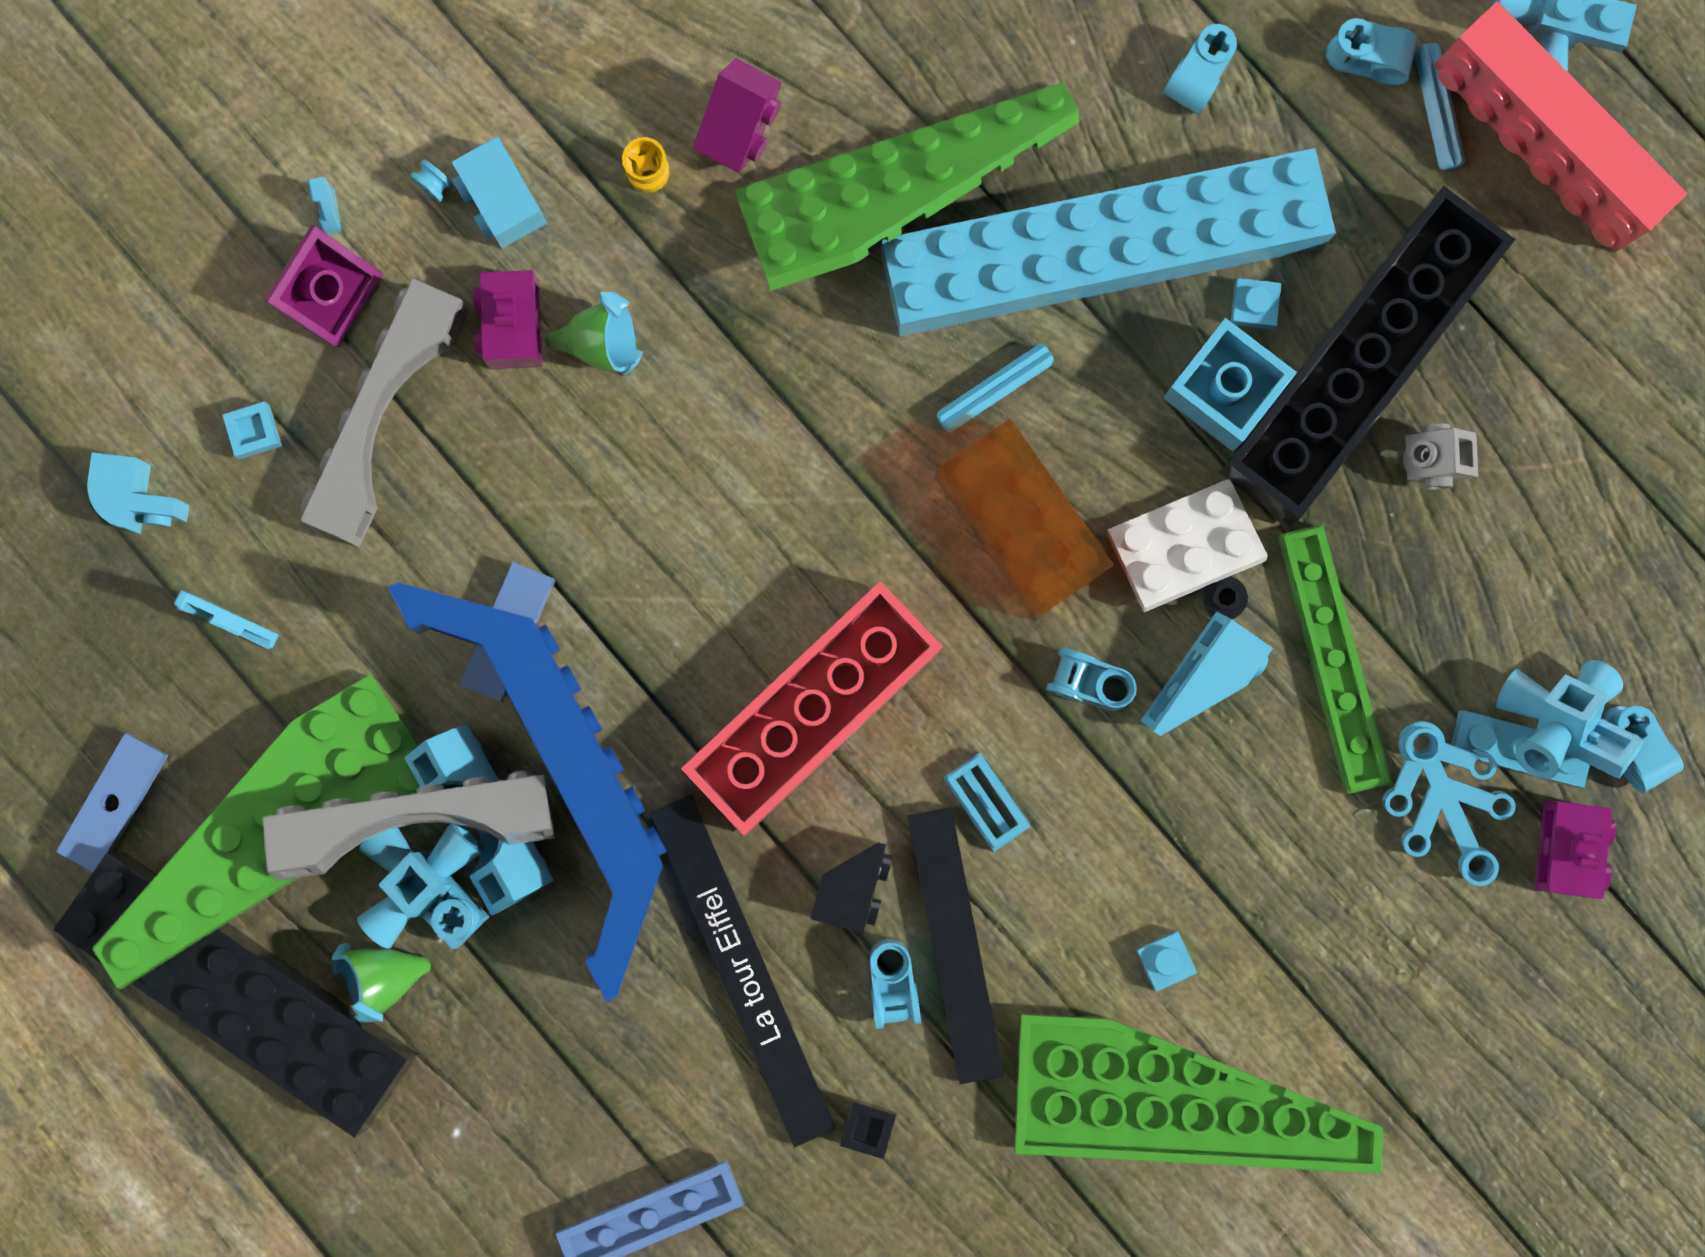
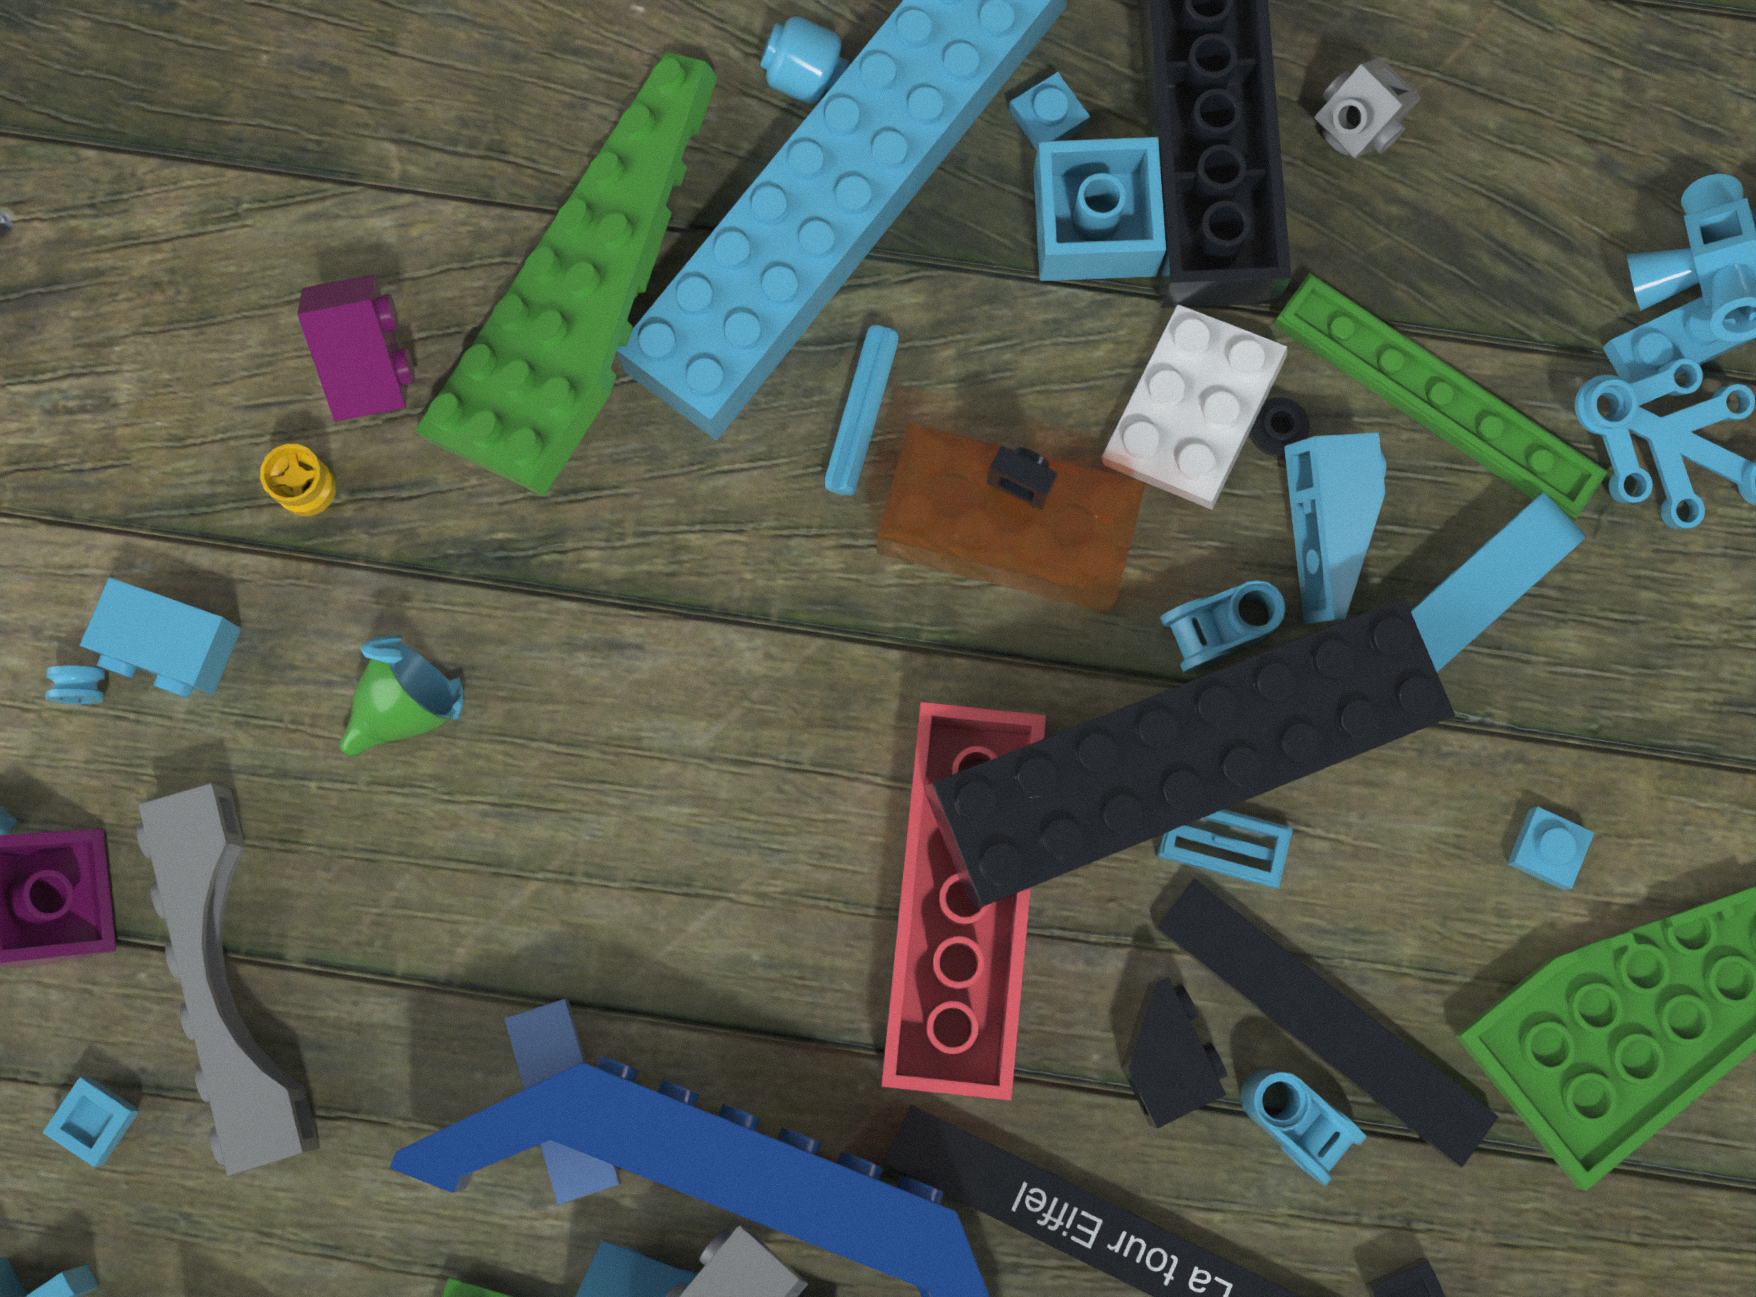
camera: 40 degrees left, 5 degrees down
magenta brick [473,270,543,370] -> none
none -> medium azure head [759,16,849,104]
none -> black brick [924,597,1455,908]
none -> black plate [986,445,1058,510]
none -> medium azure beam [1410,492,1587,672]

